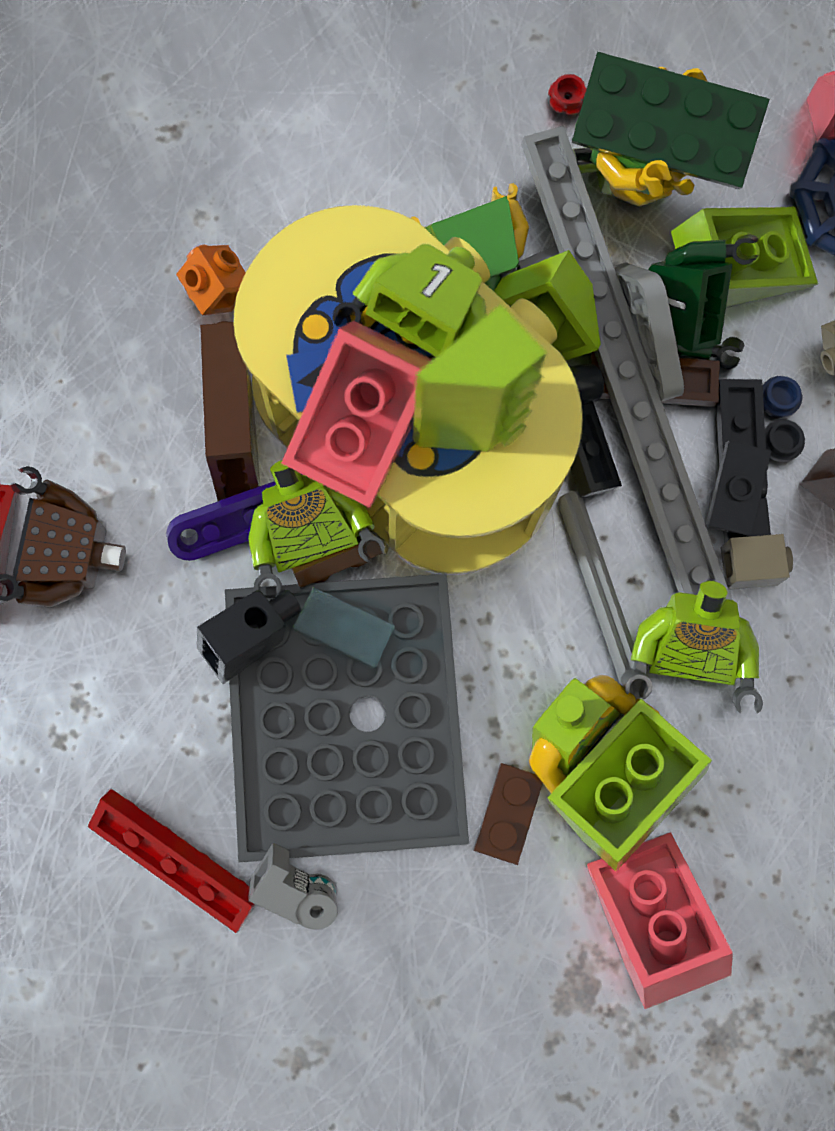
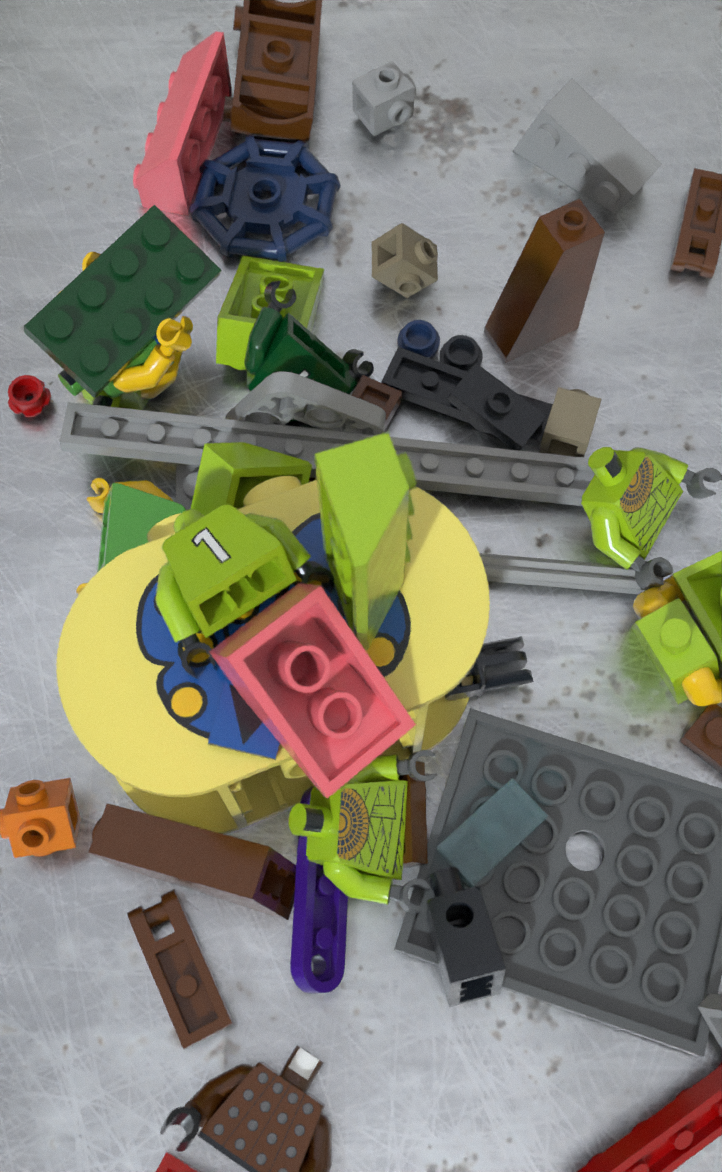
camera: 60 degrees left, 10 degrees down
none -> reddish brown plate [127,889,234,1049]
none -> black arm [445,636,534,700]

